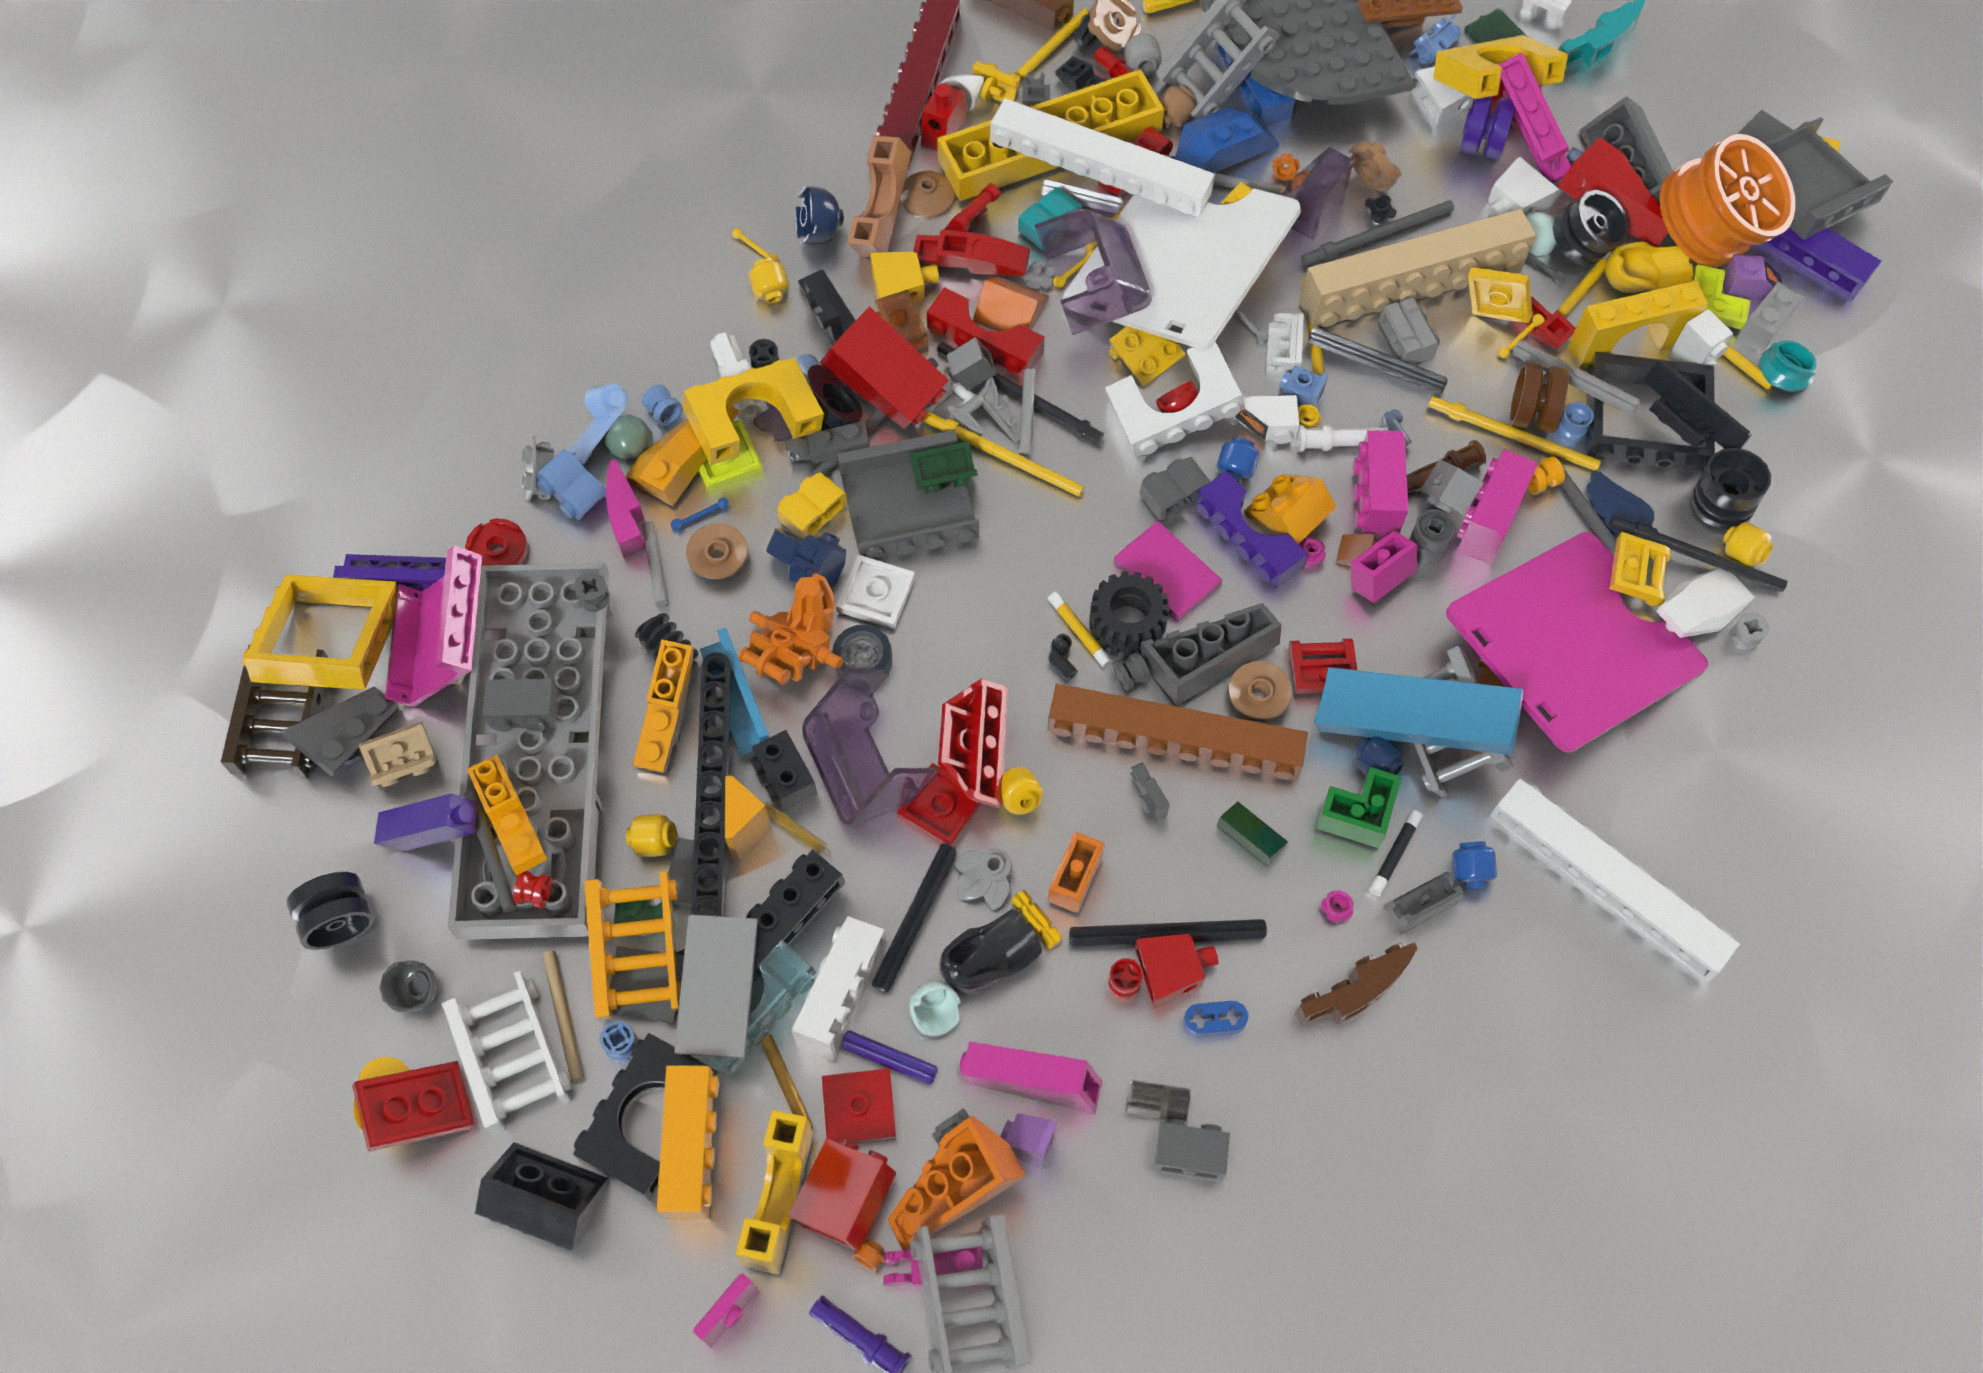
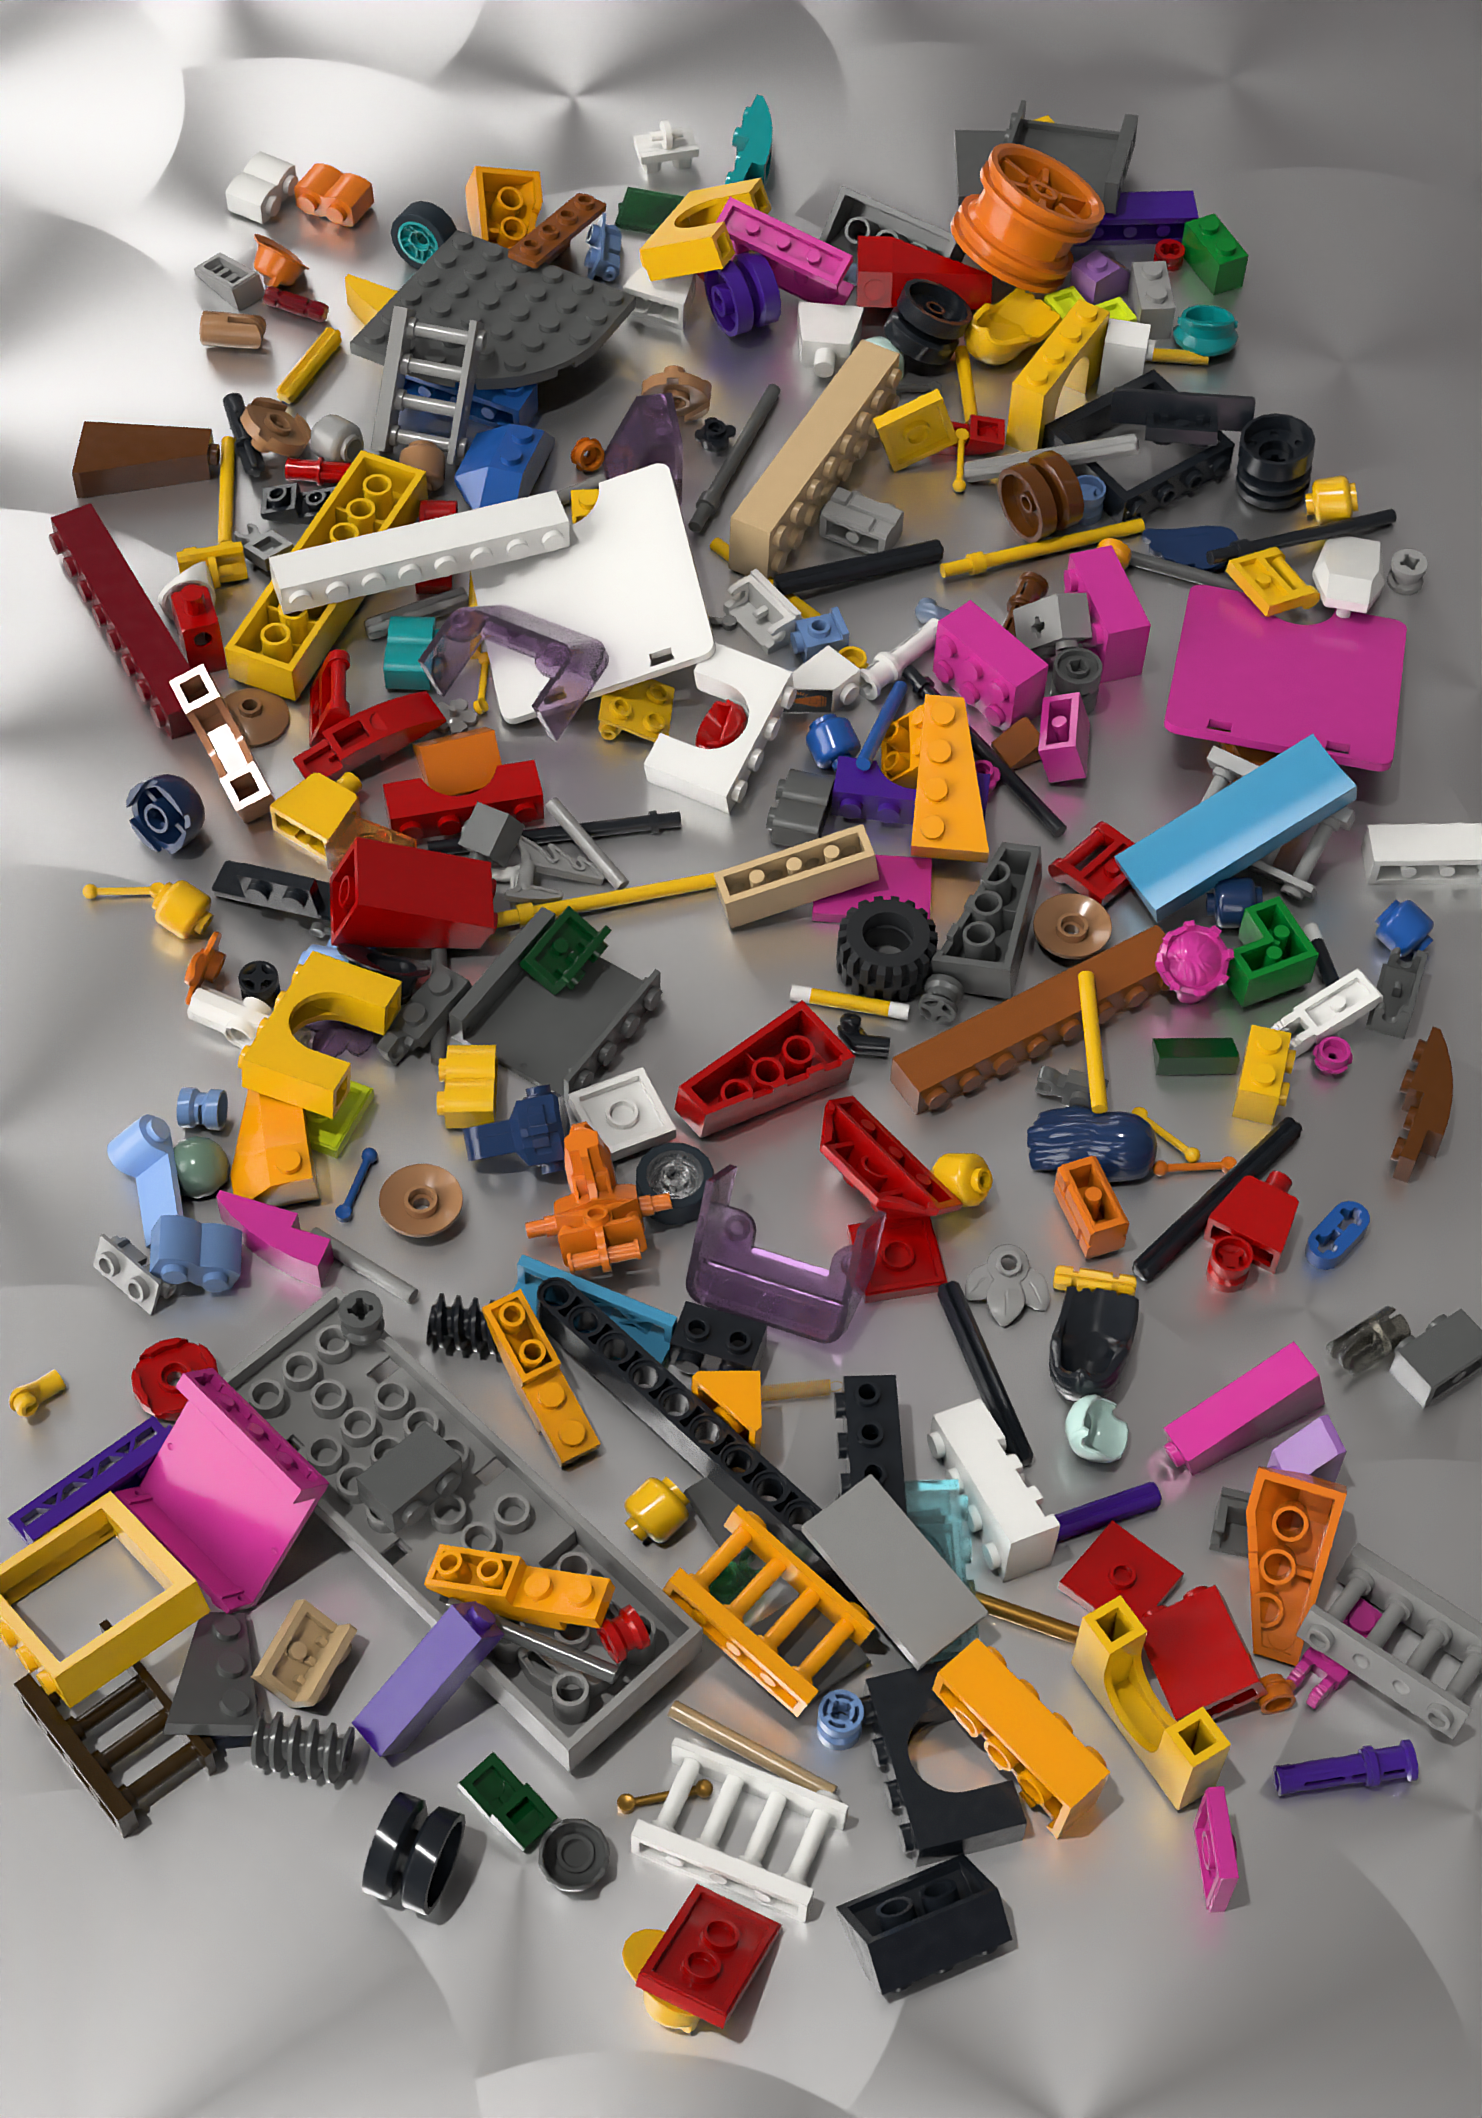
camera: 45 degrees left, 10 degrees down
none -> yellow arm [9,1369,66,1417]
none -> orange plate [184,931,226,1005]
none -> dark grey piece [251,1709,355,1784]
none -> dark green slope [457,1752,558,1851]
none -> pearl gold hinge [617,1779,713,1814]
none -> red wedge [674,1000,856,1138]
none -> tan brick [713,824,879,929]
none -> blue bar [856,681,908,770]
none -> black bar [902,665,1067,837]
none -> light orange wedge [911,694,989,863]
none -> dark blue hair [1027,1105,1158,1182]
none -> yellow bar [1078,971,1108,1114]
none -> yellow hinge [1132,1107,1201,1163]
none -> orange hinge [1152,1156,1237,1176]
none -> red bush [1153,239,1185,272]
none -> dark pink hair [1155,920,1234,1004]
none -> green piece [1182,213,1249,296]
none -> yellow brick [1232,1025,1296,1125]
none -> white hinge [1271,968,1383,1058]

